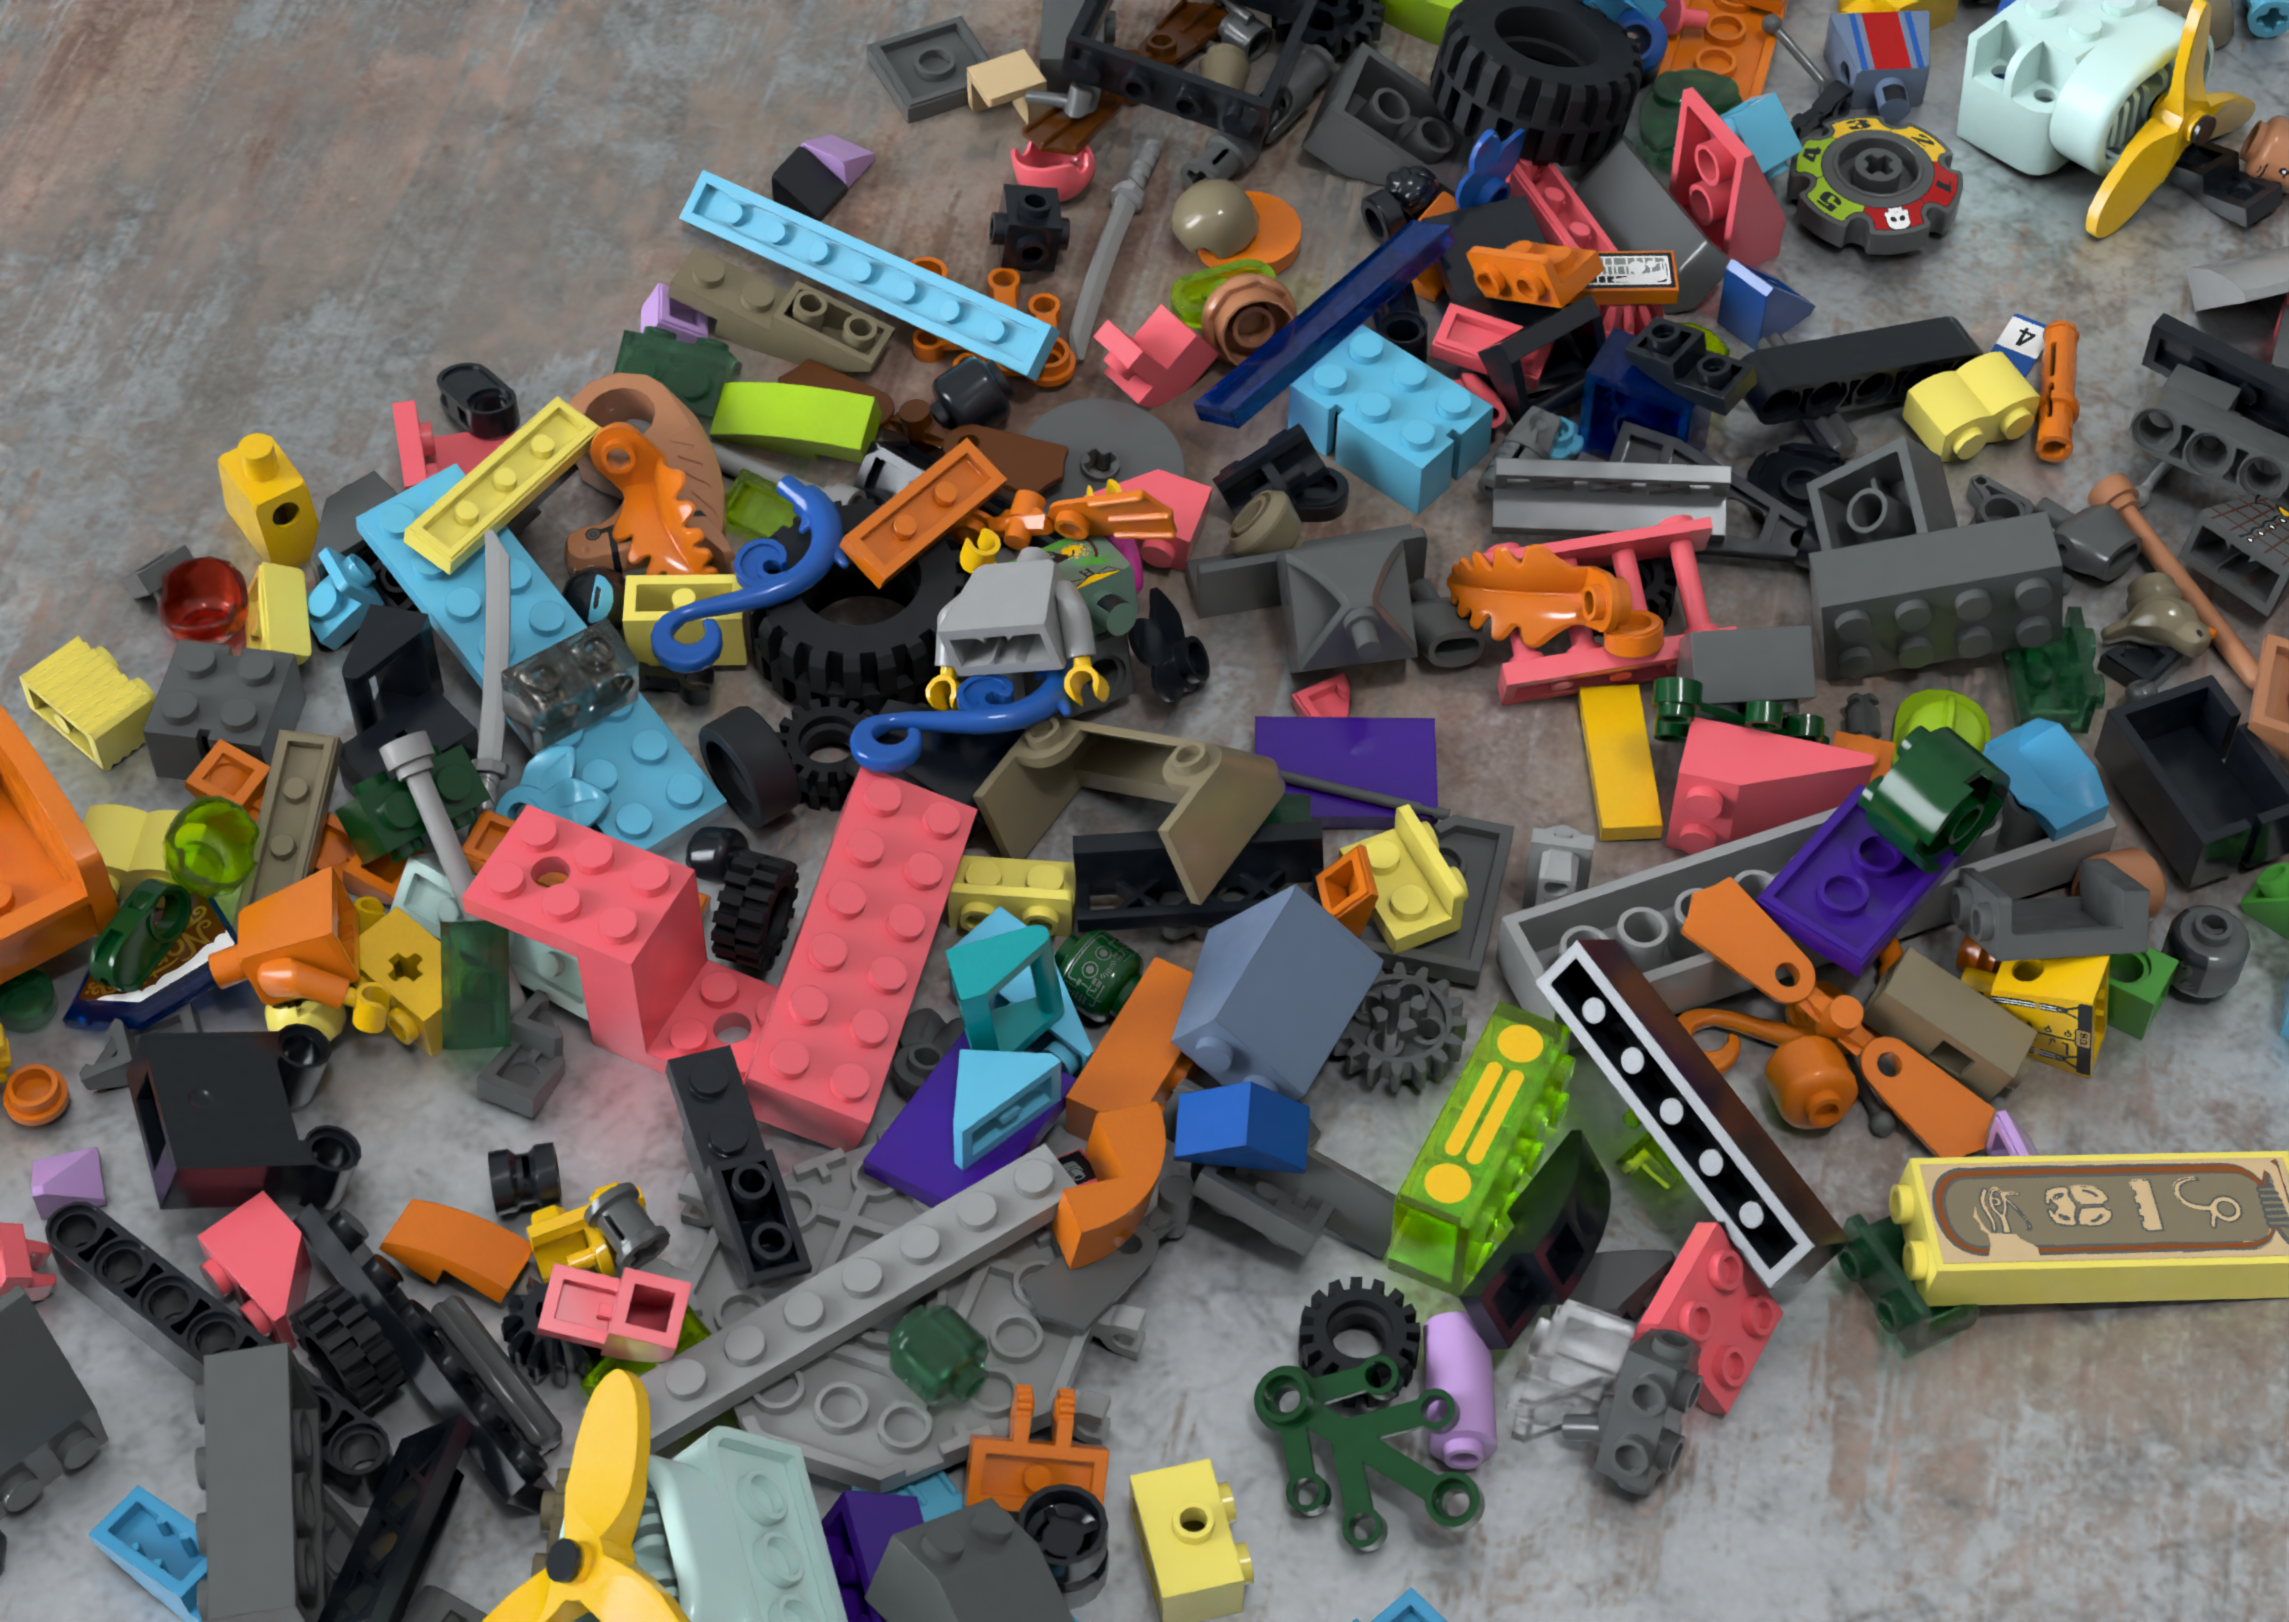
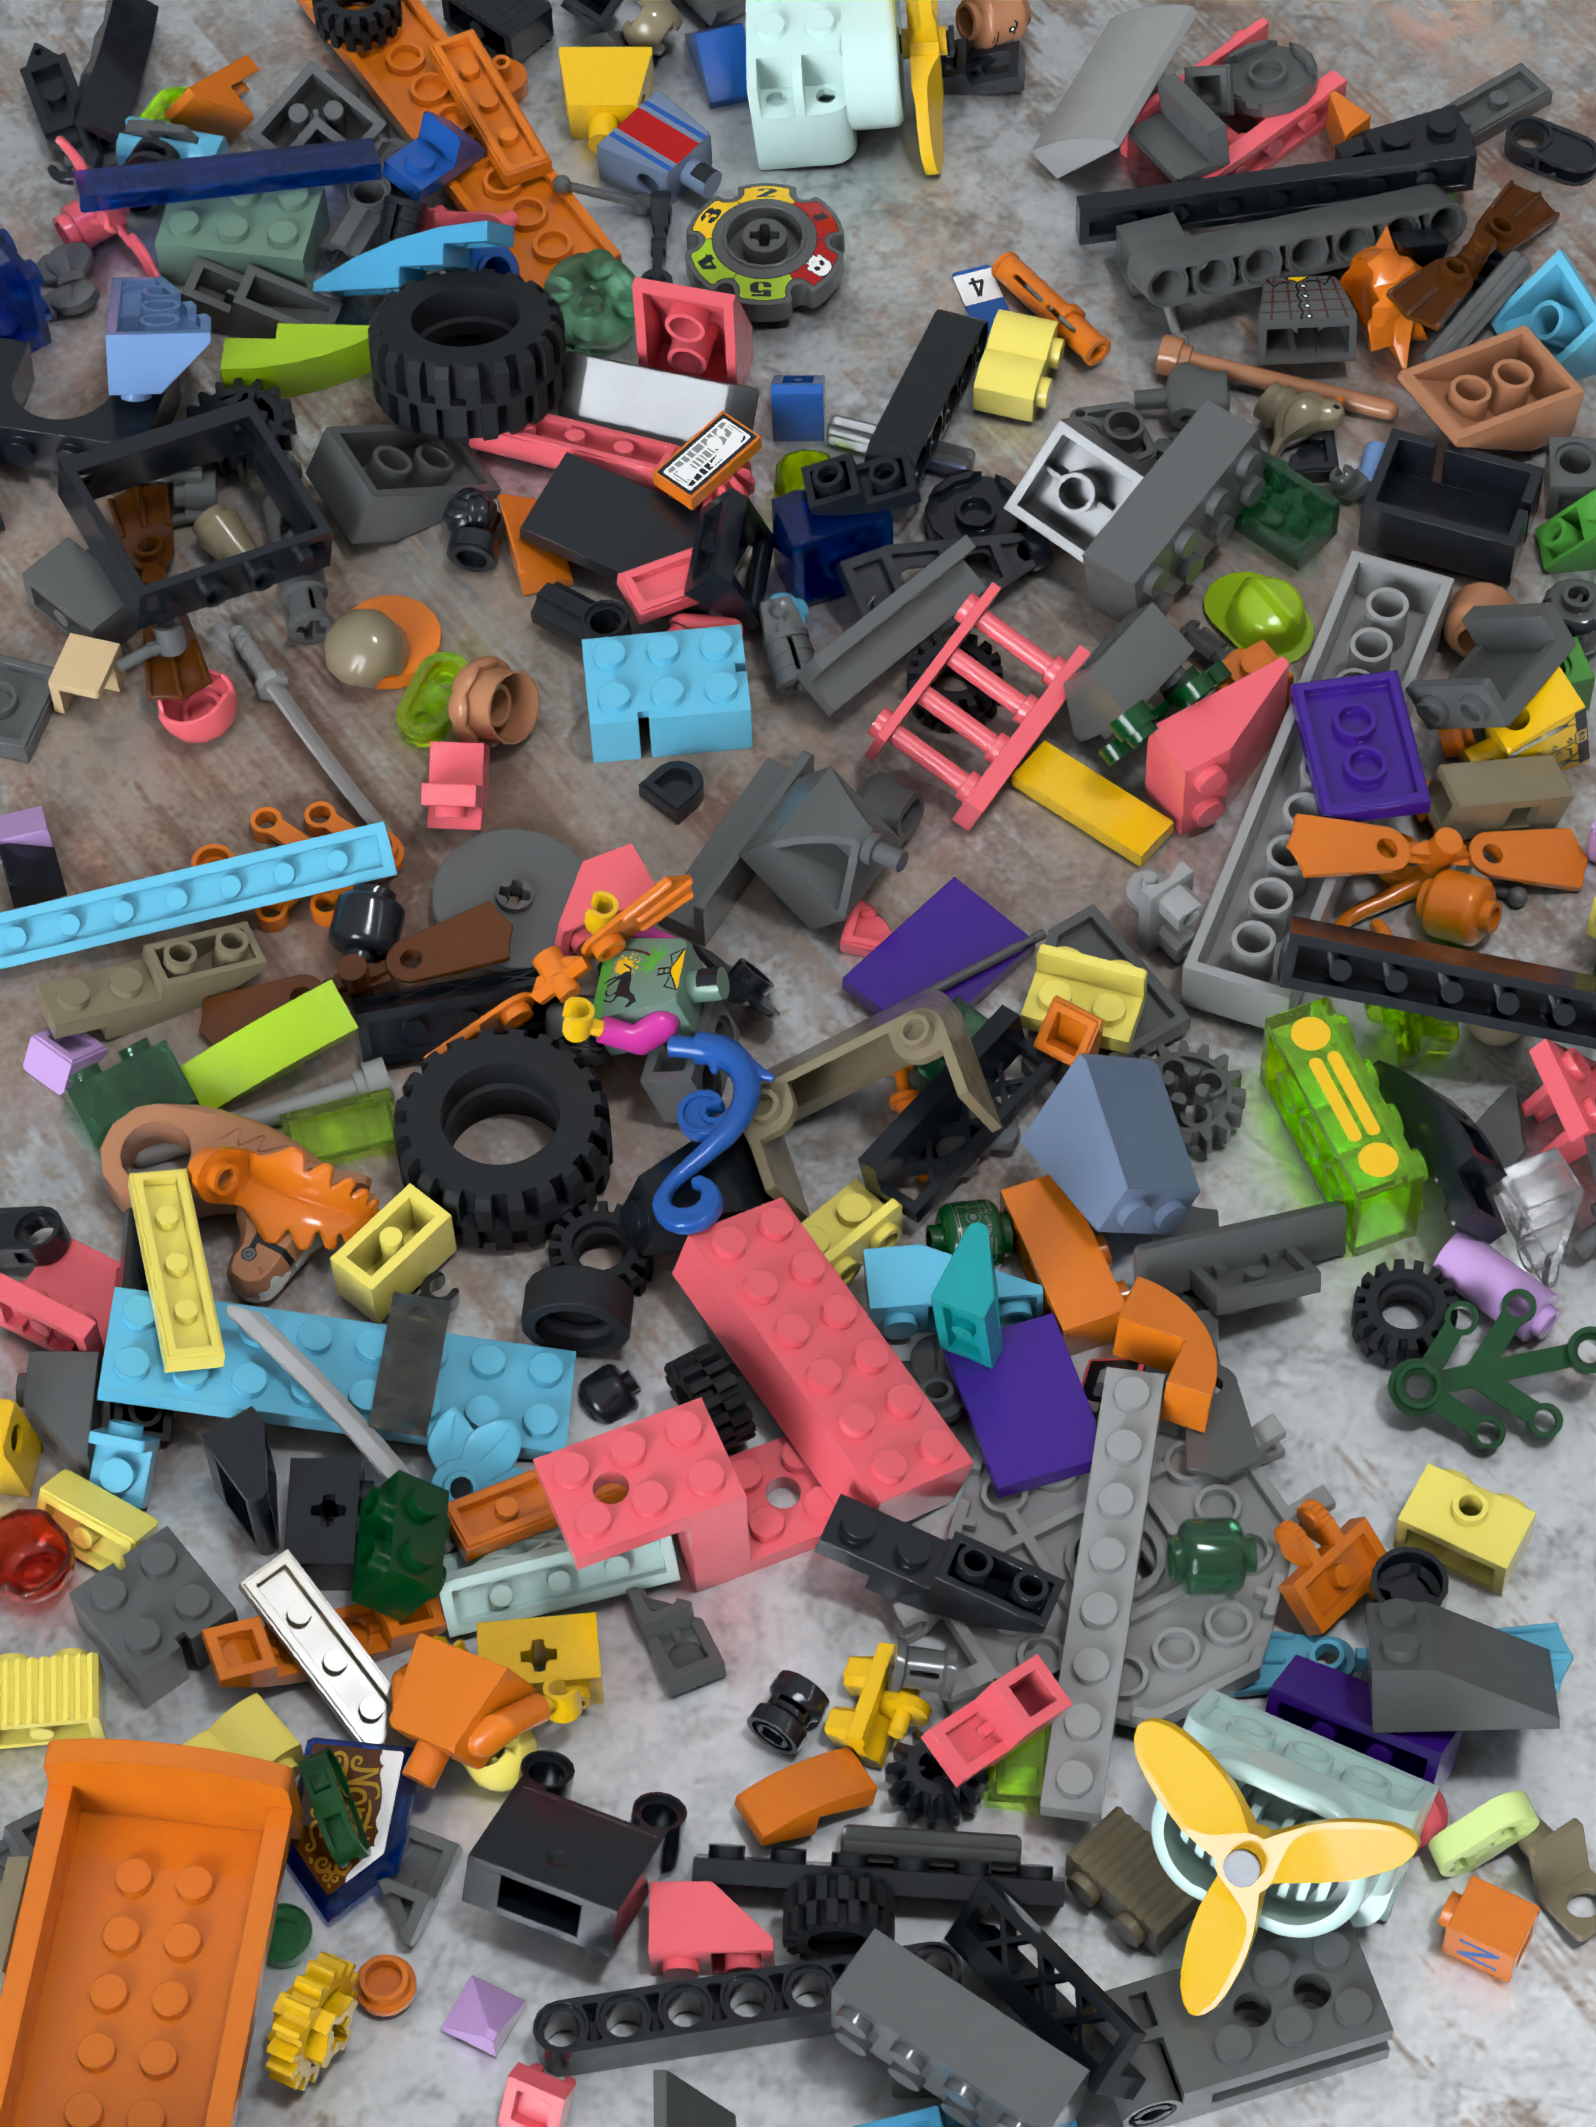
camera: 45 degrees left, 5 degrees up
clear neon green hair [162,795,260,898] -> none
light grey piece [379,730,527,1018] -> none
clear green plate [440,919,511,1050] -> none
black piece [561,566,626,640] -> none
blue plant [651,475,849,674] -> none
orange piece [838,438,1007,589] -> none
light grey torso [925,547,1110,711] -> none
medium azure slope [953,1049,1061,1171] -> none
black brick [989,184,1070,272] -> none
blue slope [1173,1081,1310,1174] -> none
clear blue tile [1193,220,1456,429] -> none
black hips [1212,423,1330,518] -> none
dark tan cone [1228,490,1303,557] -> none
orange plant [1447,544,1632,648] -> none
blue plate [1455,128,1526,210] -> none
orange bracket [1466,240,1604,308] -> none
orange tile [1603,610,1664,658] -> none
medium azure brick [1719,92,1803,180] -> none
dark green brick [1858,726,2011,874] -> none
dark azure slope [1983,718,2109,842] -> none

